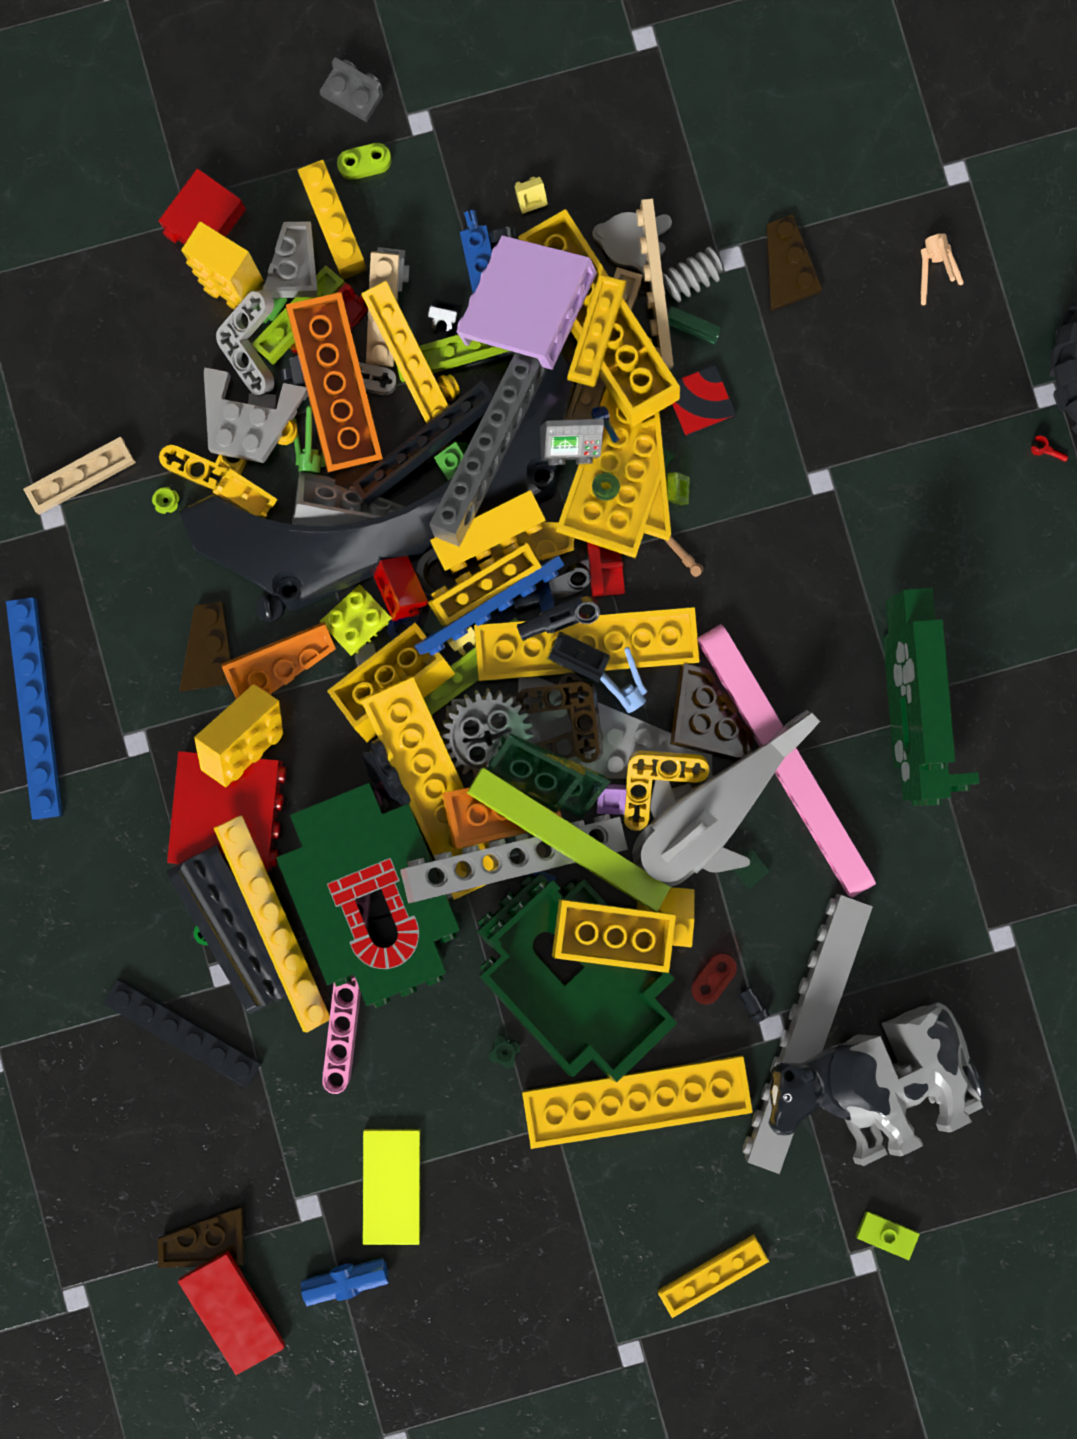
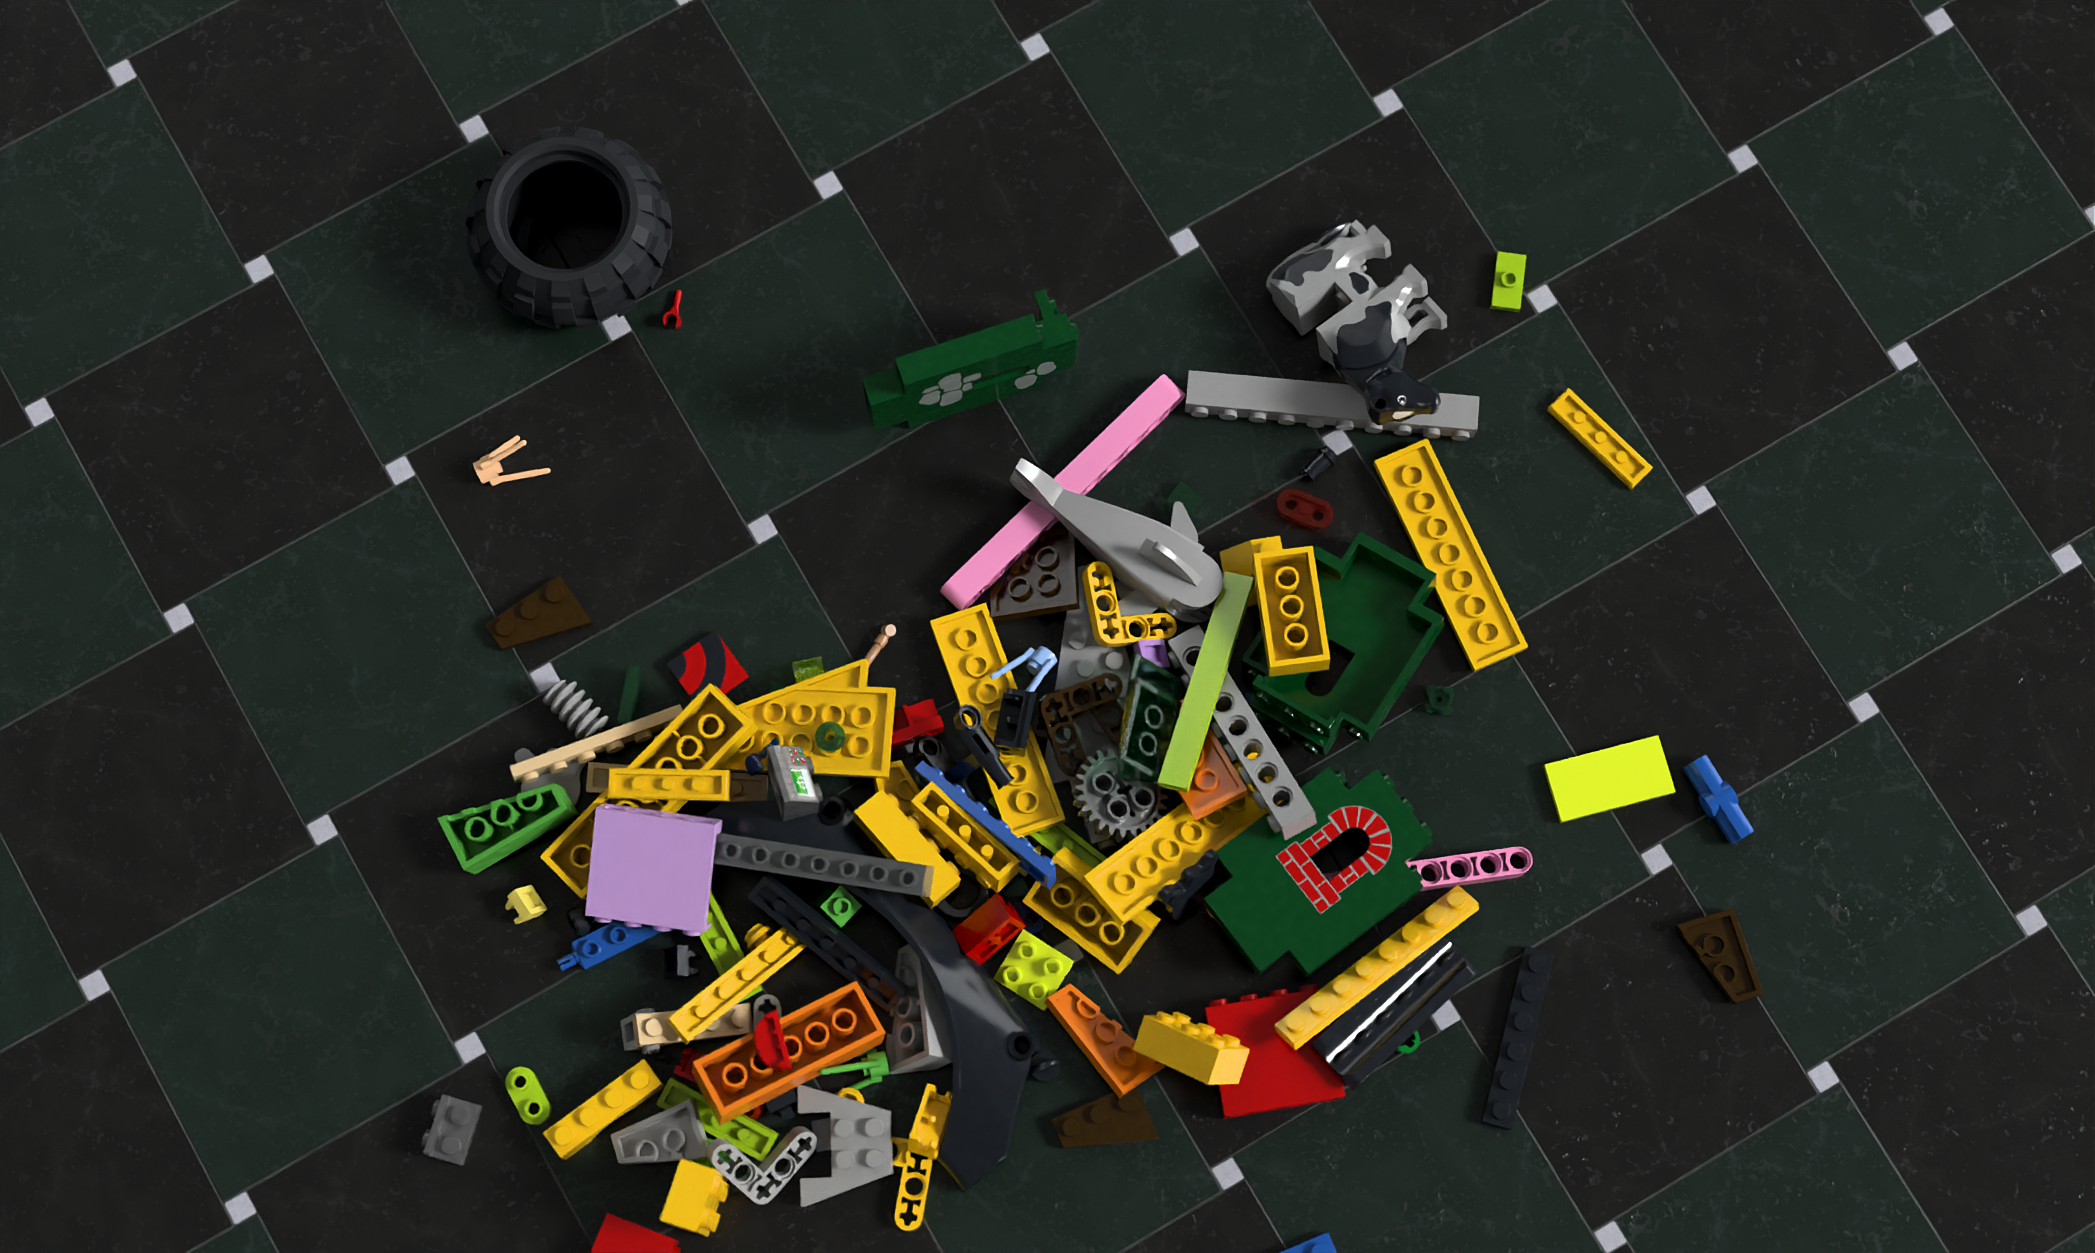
camera: 110 degrees left, 10 degrees down
lime plate [152,487,179,514] -> none
red tile [178,1251,286,1375] -> none
none -> bright green wedge [438,783,578,874]
none -> red tile [753,1009,792,1071]

